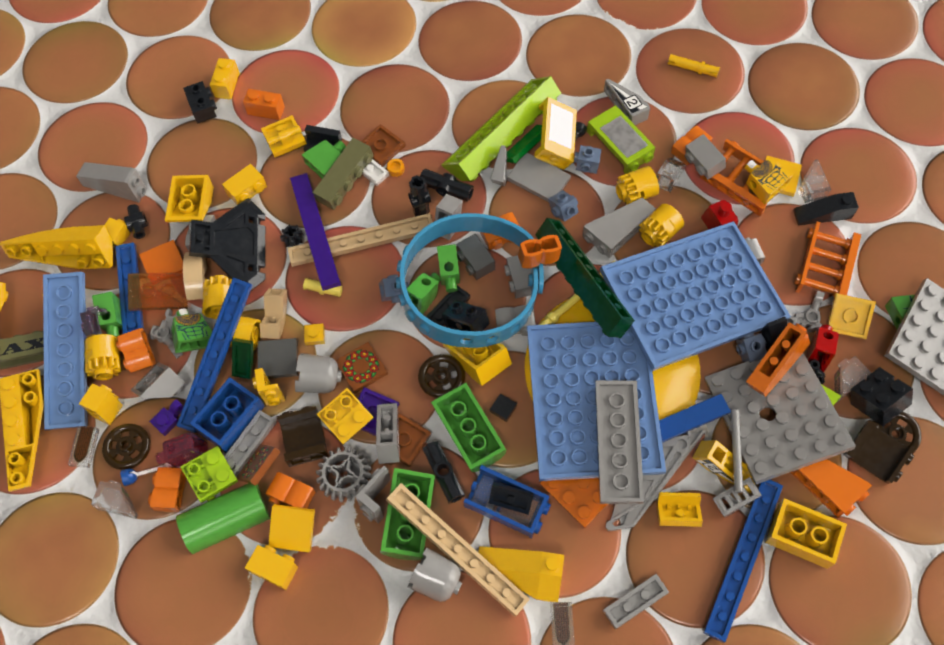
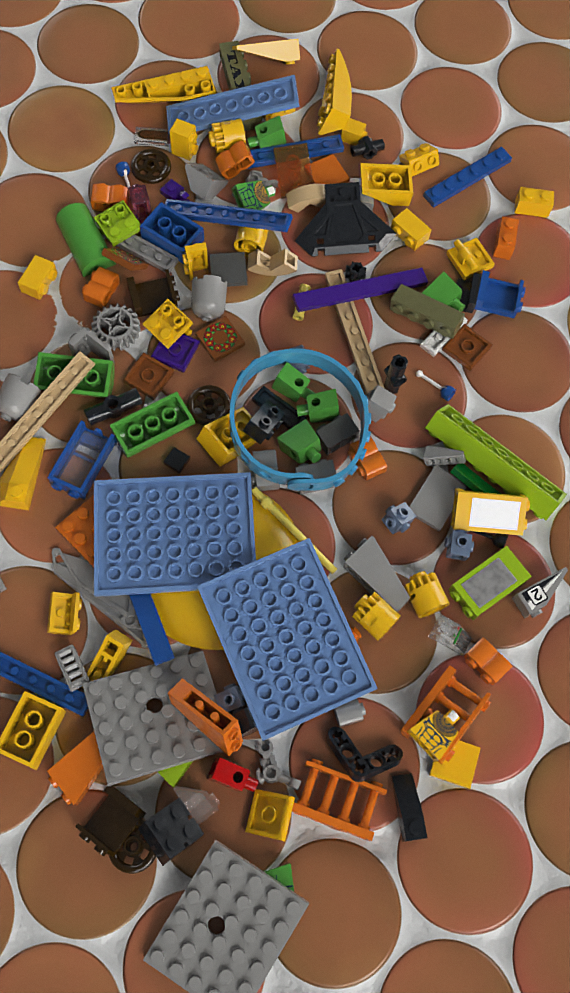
camera: 80 degrees right, 5 degrees up
light grey slope [76,162,147,203] -> none
bracket [80,306,107,337] -> none
clear slope [91,480,138,519] -> none
black brick [183,81,217,124] -> none
yellow gear [202,275,232,319] -> none
dark green tile [232,338,254,379] -> none
yellow tile [268,504,315,552] -> none
yellow plate [304,323,325,346] -> none
light grey slope [376,403,400,464] -> none
light orange tile [387,159,405,177] -> none
black piece [420,169,474,201] -> none
black plate [488,482,534,515] -> none
orange brick [518,235,562,269] -> none
dark green brick [535,218,635,338] -> none
light grey plate [595,380,644,504] -> none
light grey brick [685,134,726,180] -> none
red torso [701,200,739,229] -> none
light grey bar [731,410,743,493] -> none
clear slope [798,160,831,203] -> none
black arm [810,360,826,384] -> none
none -> bright green torso [277,419,322,464]
none -> black beam [326,726,403,782]
none -> yellow bracket [399,143,439,176]
none -> hinge [416,370,456,401]
none -> blue plate [423,147,512,208]
none -> blue panel [474,270,526,318]

